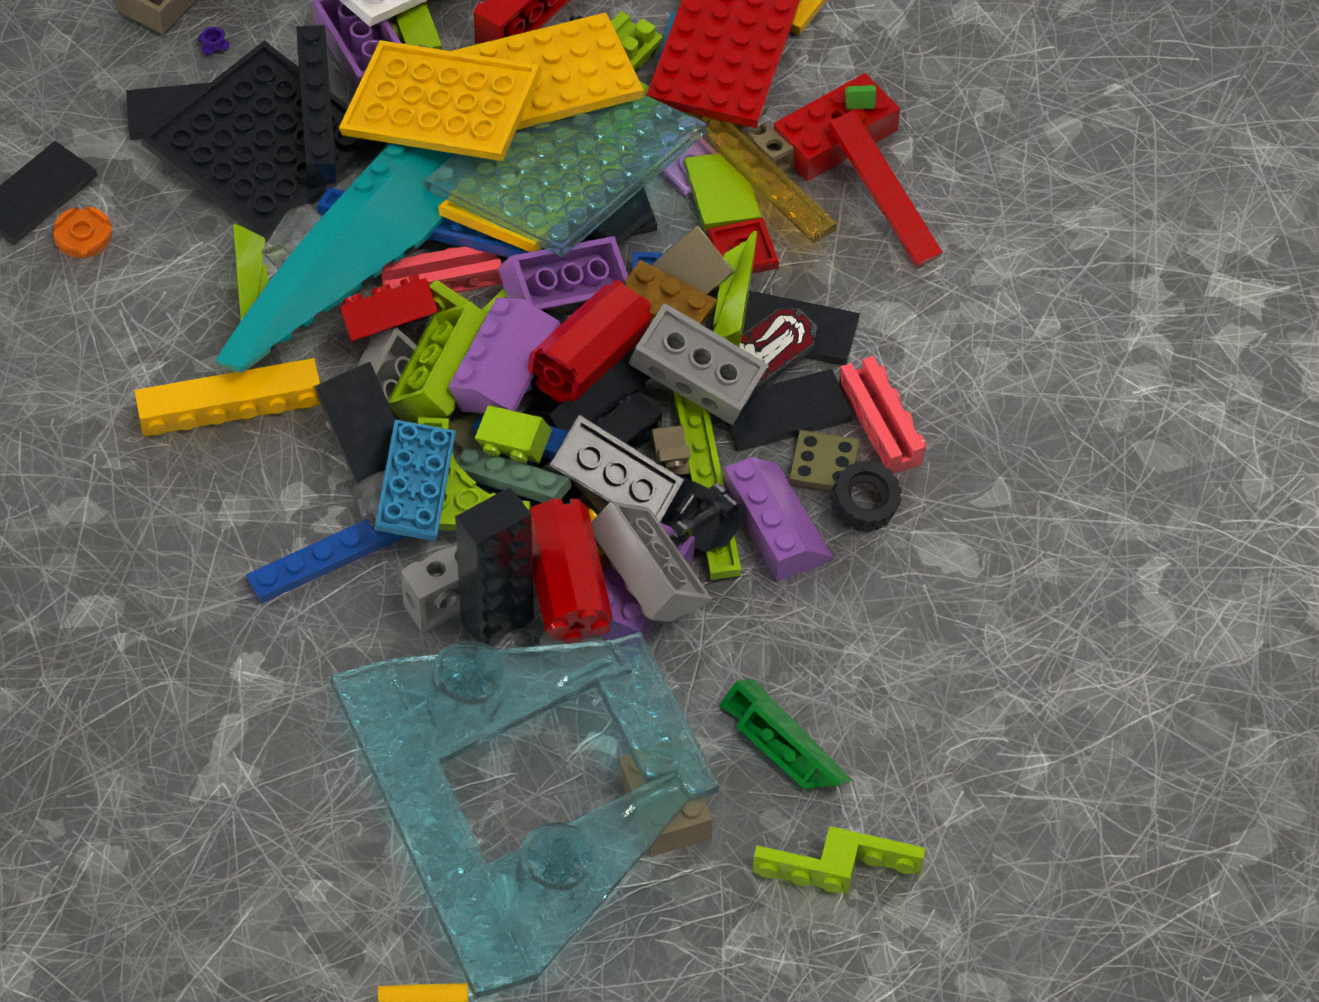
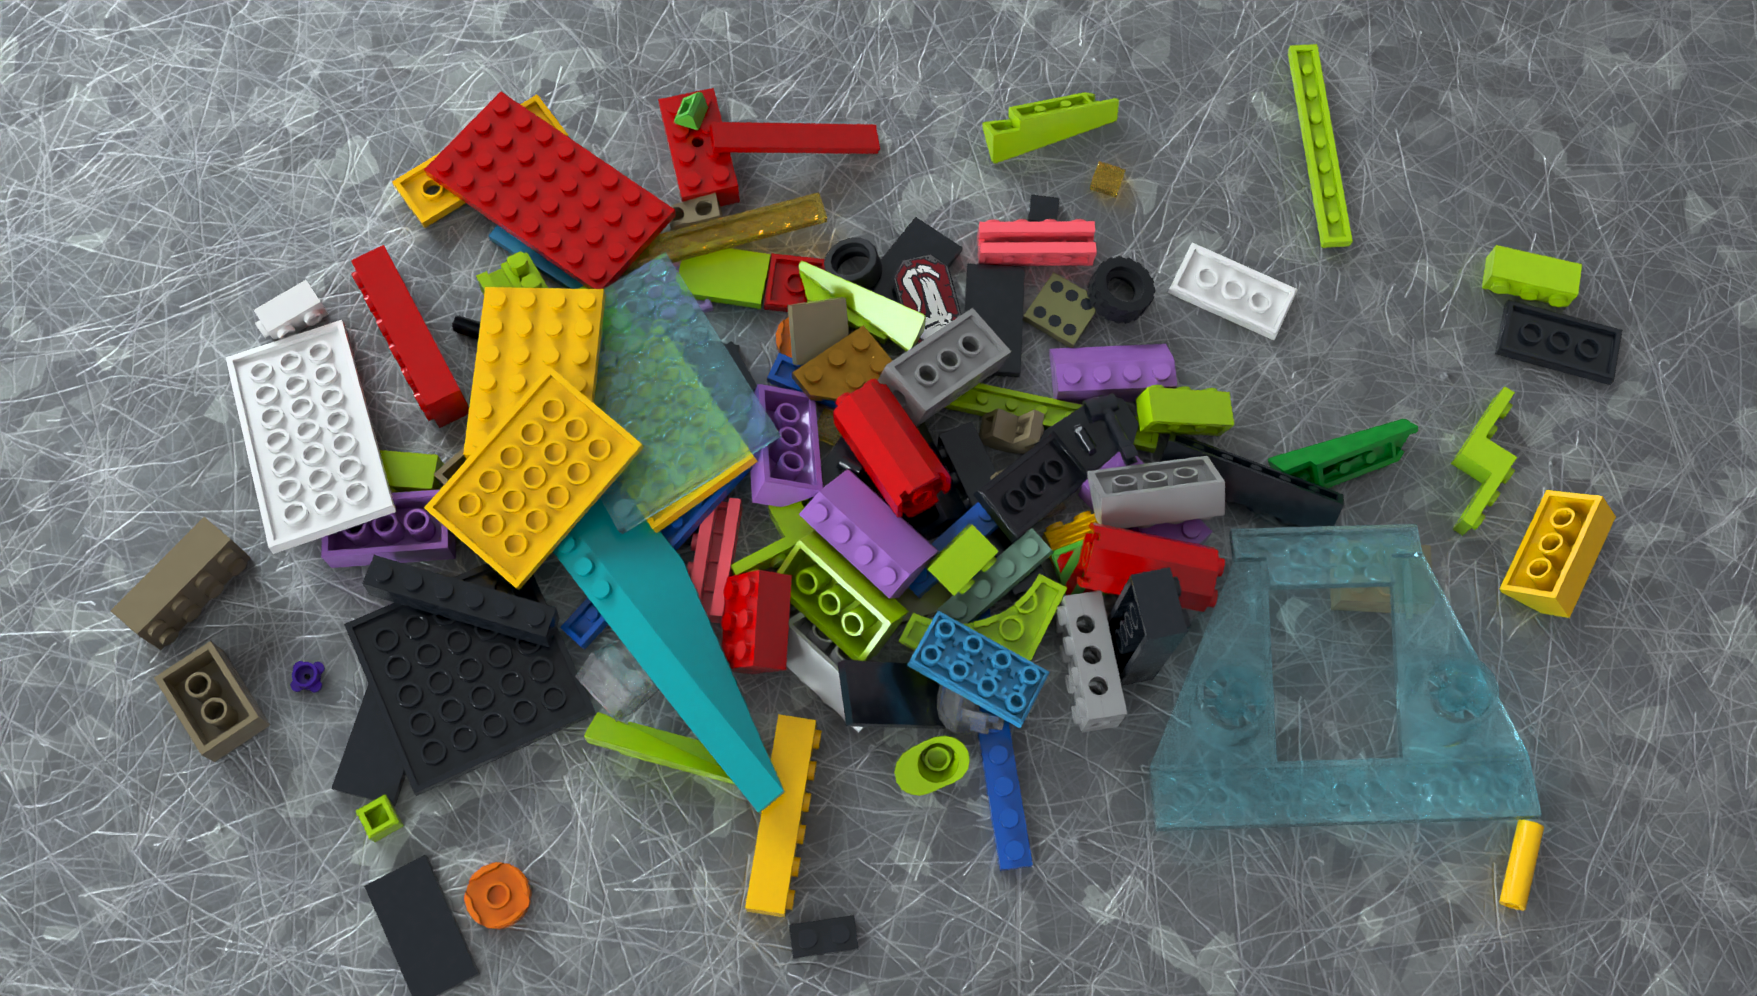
camera: 70 degrees left, 15 degrees up
none -> lime slope [355,794,404,842]
none -> black plate [789,915,859,959]
none -> black tyre [824,237,882,289]
none -> lime piece [894,735,970,796]
none -> lime wedge [982,92,1119,164]
none -> black tile [1028,194,1060,222]
none -> clear yellow tile [1089,161,1126,198]
none -> lime brick [1136,385,1234,436]
none -> black brick [1159,431,1344,537]
none -> white tile [1168,242,1298,340]
none -> lime plate [1288,44,1353,248]
none -> lime brick [1482,245,1582,307]
none -> black tile [1495,299,1623,385]
none -> yellow slope [1499,490,1616,618]

